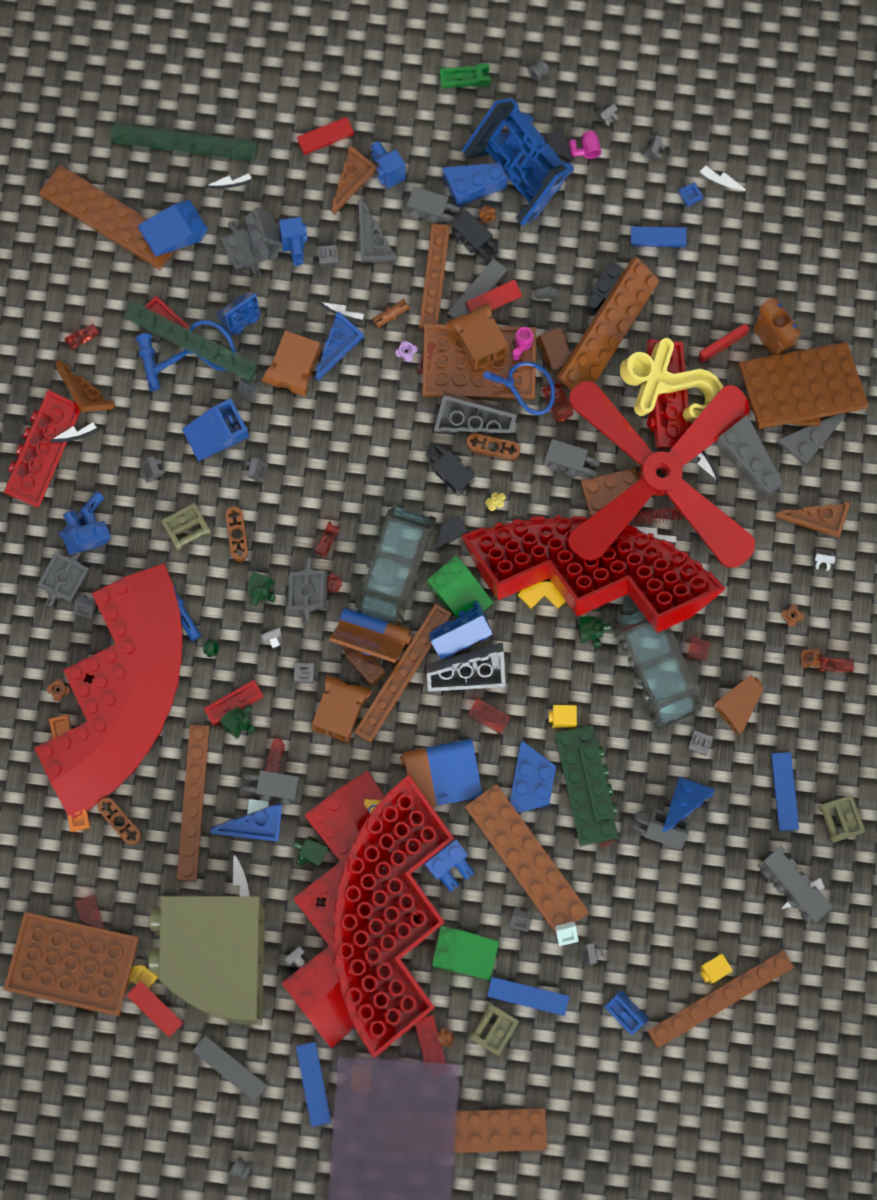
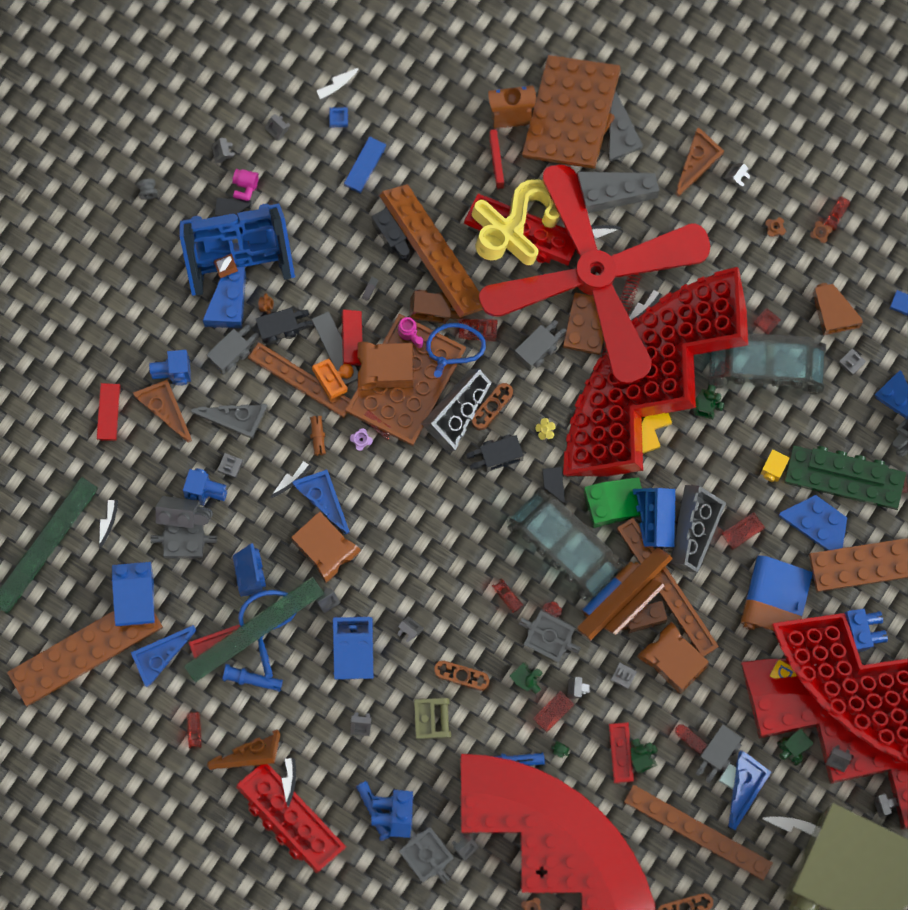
camera: 65 degrees left, 0 degrees up
green plate [440,64,491,88] -> none
none -> blue wing [131,625,196,688]
none -> dark orange tile [214,254,238,278]
none -> orange plate [312,358,354,399]
none -> clear red plate [533,691,575,733]
none -> dark orange tile [577,547,672,640]
none -> flat silver tile [826,745,852,772]

